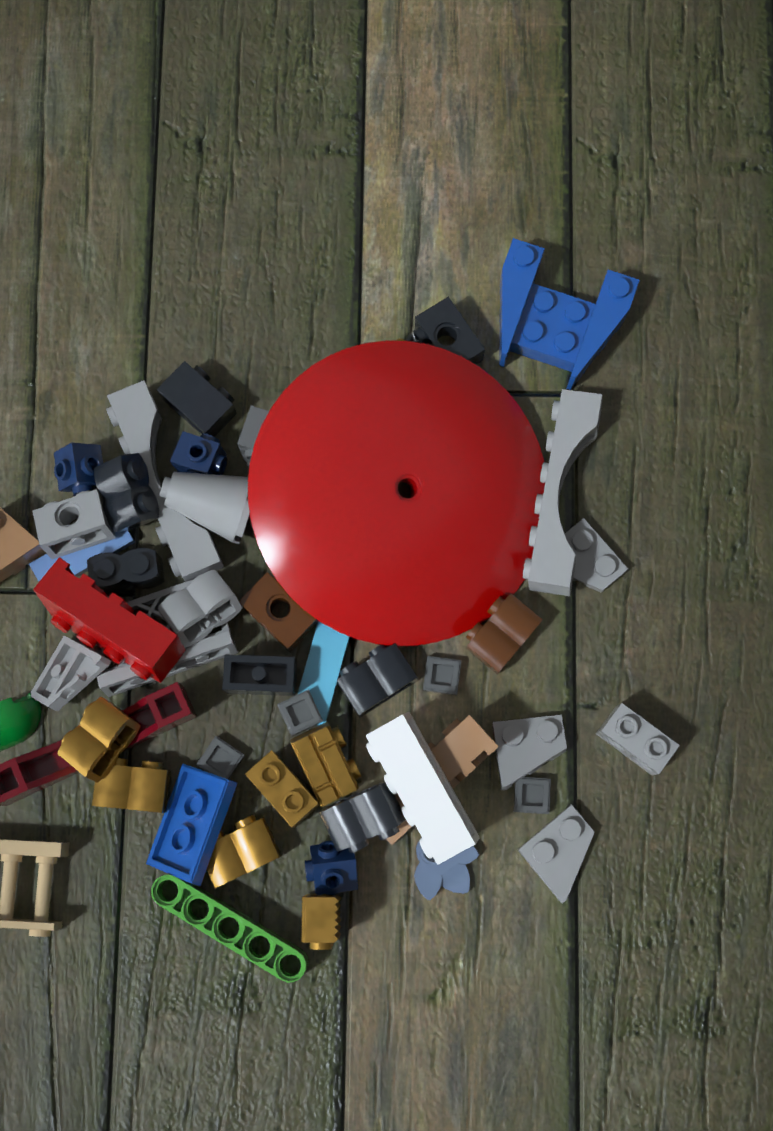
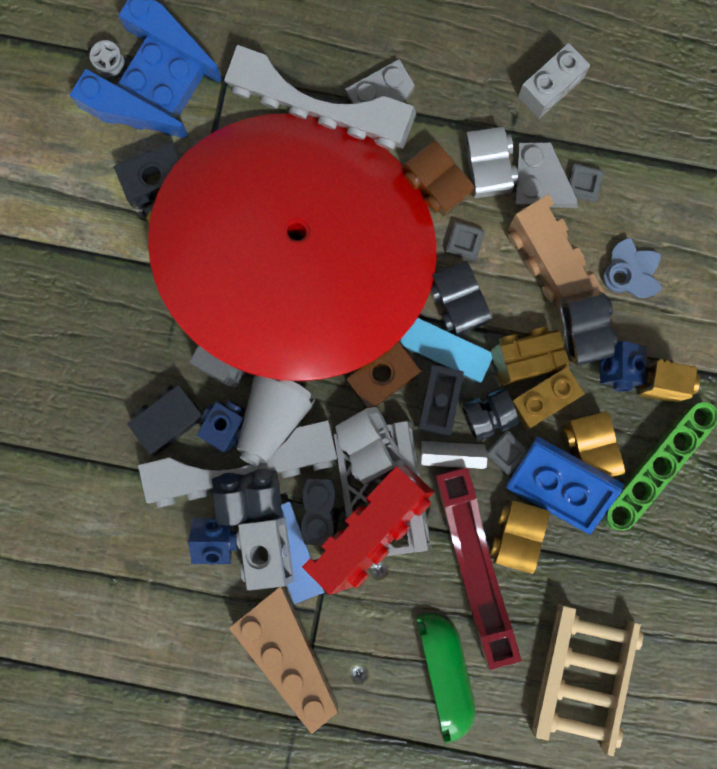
camera: 80 degrees left, 5 degrees up
light grey wing [30,636,111,712] -> none
pearl gold brick [57,696,141,783] -> none
dark grey tile [277,689,324,737] -> none
white brick [366,712,480,865] -> none
light grey wing [517,805,595,904] -> none
none -> light grey wheel [90,40,126,79]
none -> white tile [421,441,487,469]
none -> black wheel [461,387,519,442]
none -> light grey brick [465,127,518,199]

